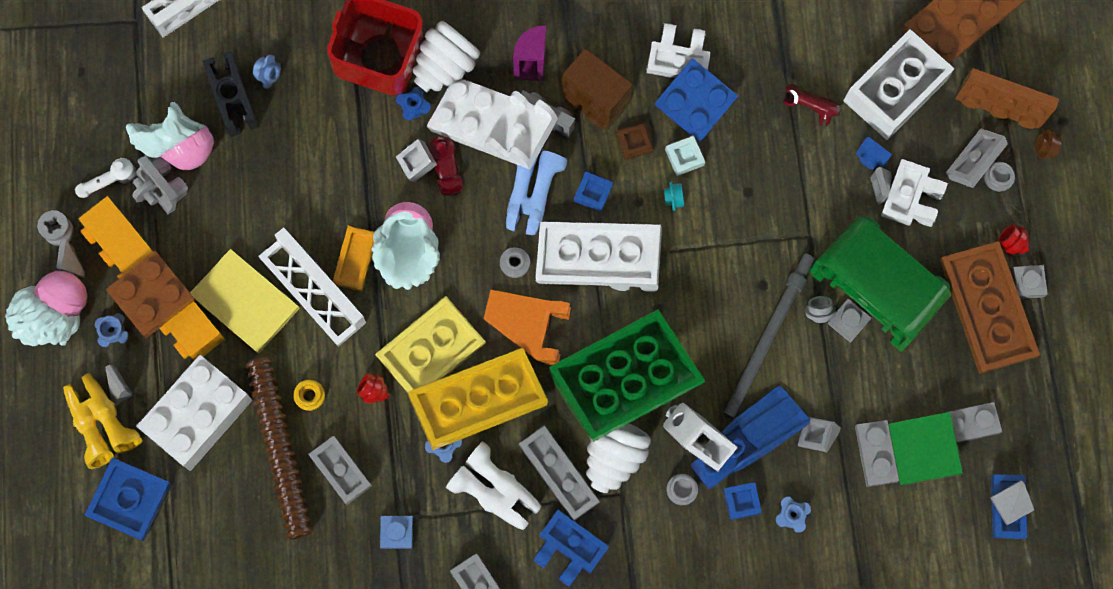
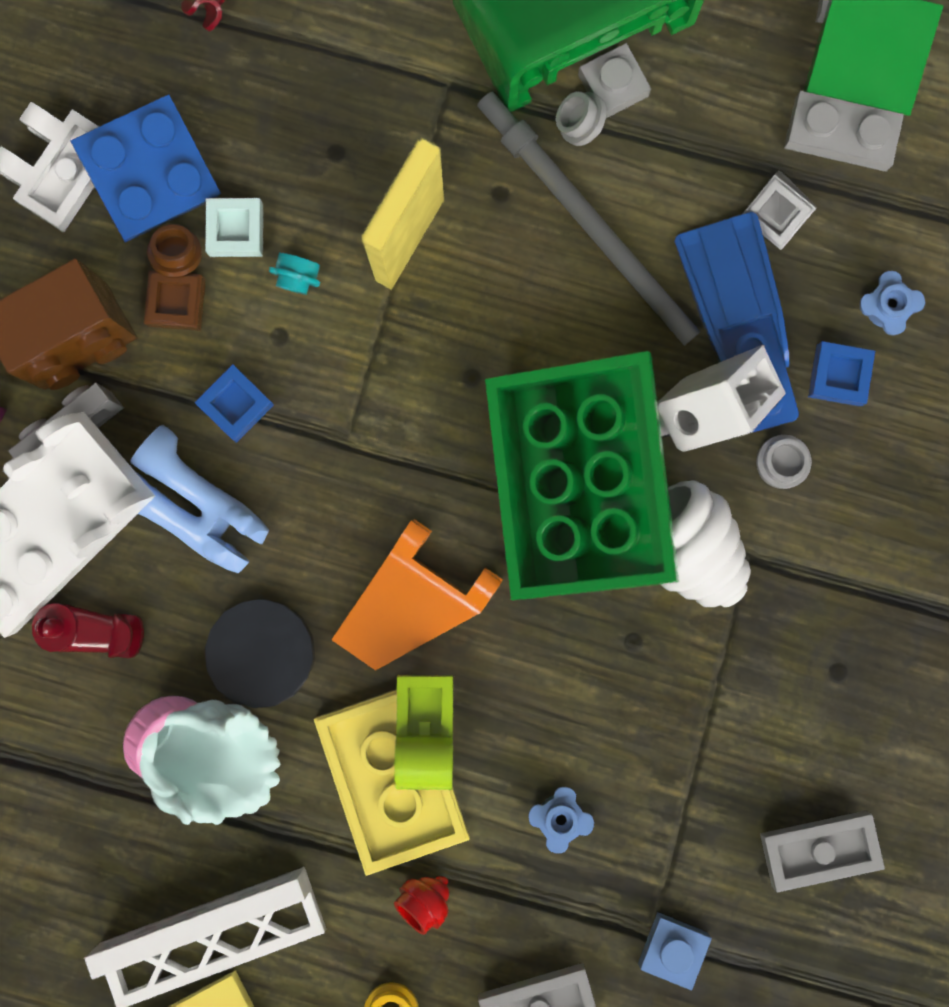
camera: 65 degrees left, 10 degrees up
light orange tile [333,226,374,292] -> none
light grey plate [396,139,437,182] -> none
yellow plate [409,348,548,451] -> none
white piece [446,441,541,530] -> none
light grey plate [500,247,530,278] -> none
light grey plate [519,426,600,521] -> none
blue plate [534,510,609,587] -> none
white hinge [535,222,662,292] -> none
none -> reddish brown plate [147,224,202,277]
none -> black tile [205,599,315,708]
none -> light yellow tile [362,139,444,290]
none -> lime plate [394,675,453,790]

